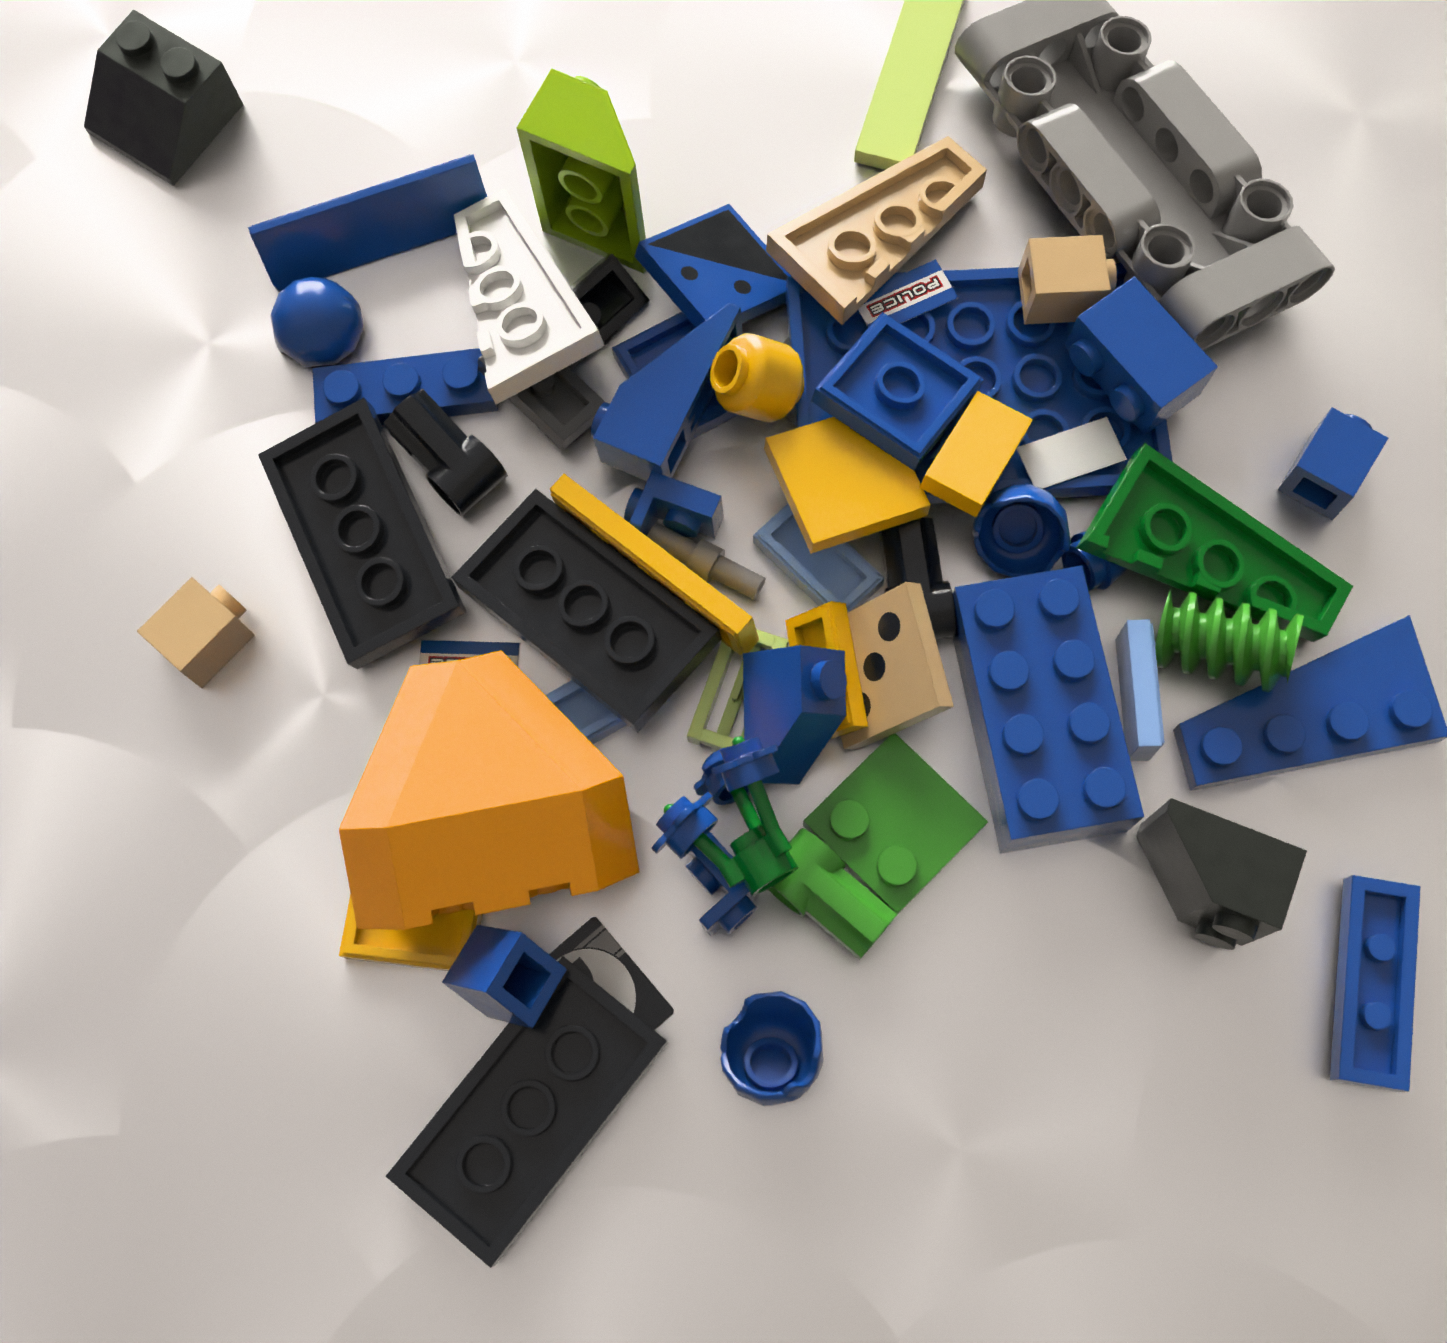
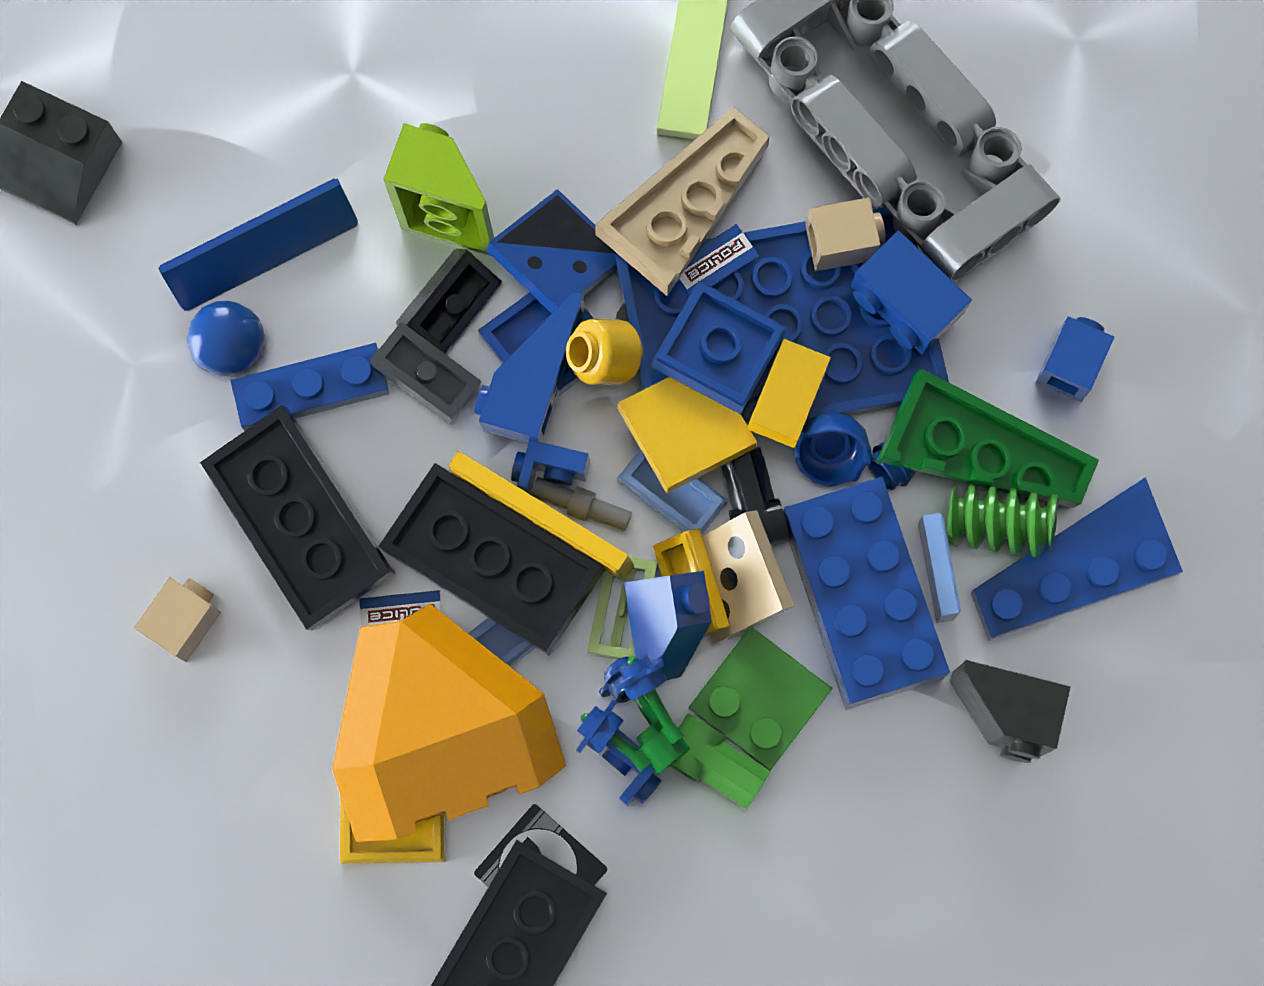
camera: 10 degrees left, 5 degrees up
black piece [383,389,508,516] -> none
blue brick [442,925,567,1029] -> none
white wing [454,188,605,405] -> none
blue hair [720,991,824,1106] -> none
white sticker [1017,417,1127,489] -> none
blue plate [1330,875,1421,1092] -> none

